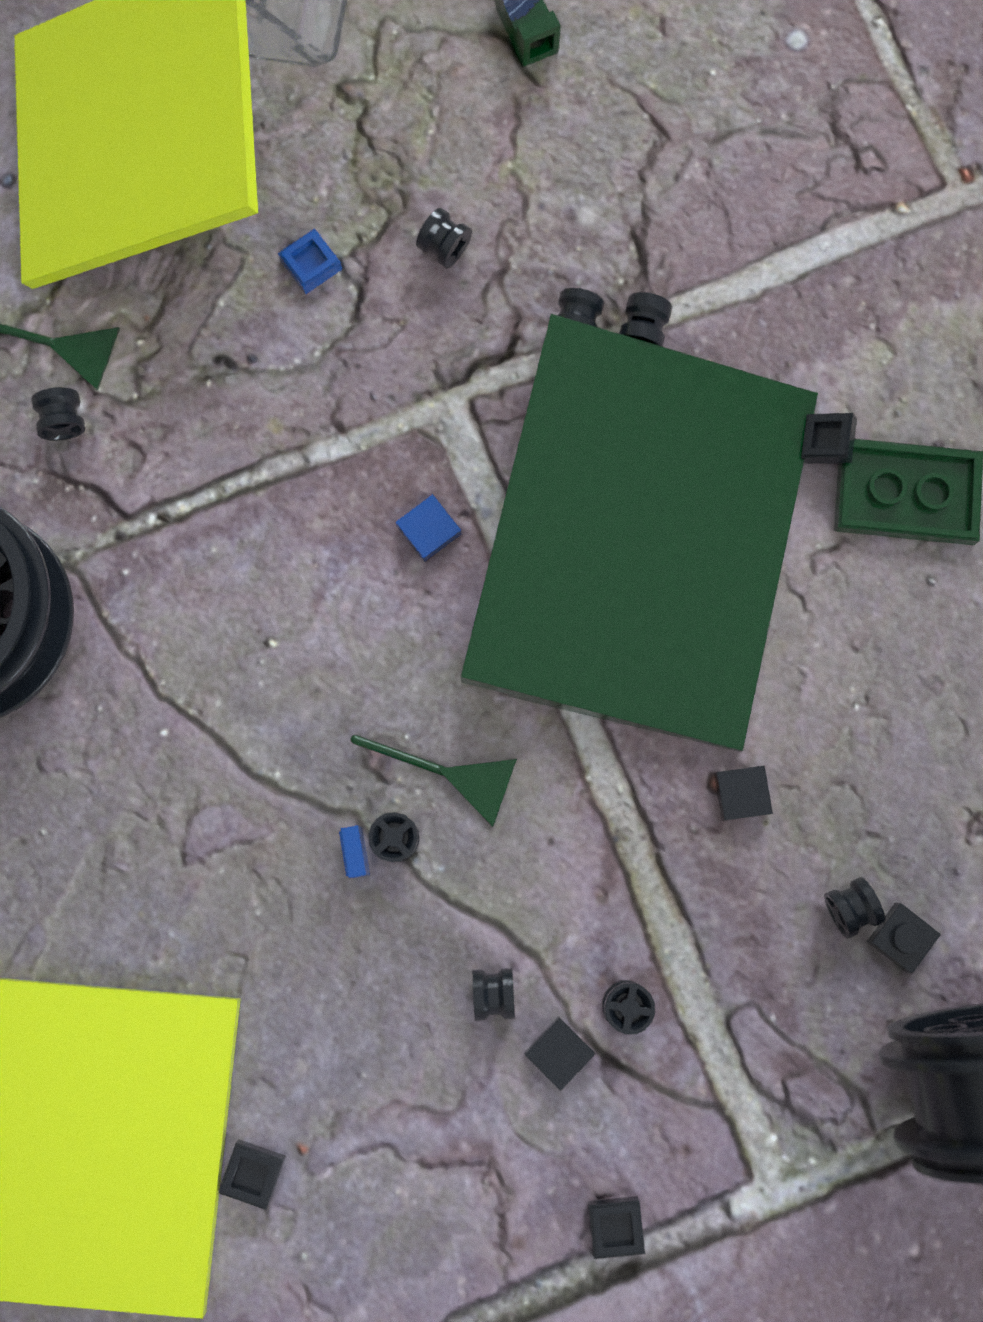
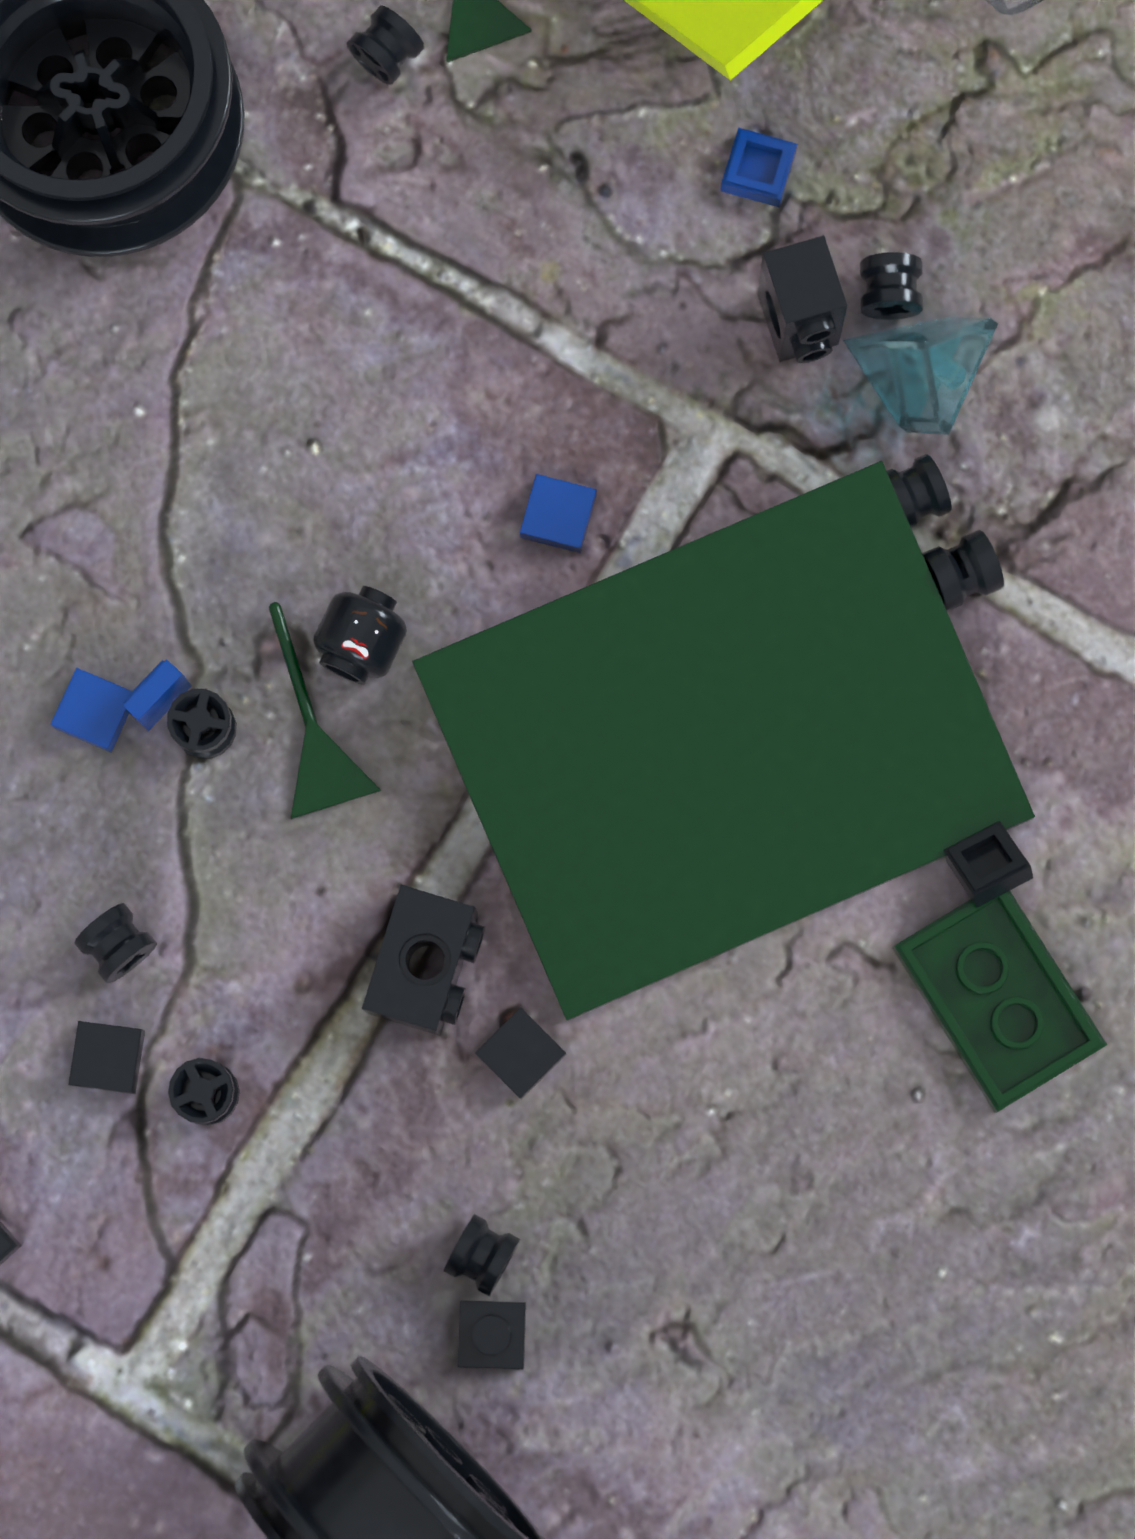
camera: 60 degrees right, 0 degrees up
none -> blue tile [50,668,132,753]
none -> black head [313,586,407,685]
none -> black brick [362,885,485,1036]
none -> black brick [757,235,848,363]
none -> clear light blue slope [843,317,998,435]

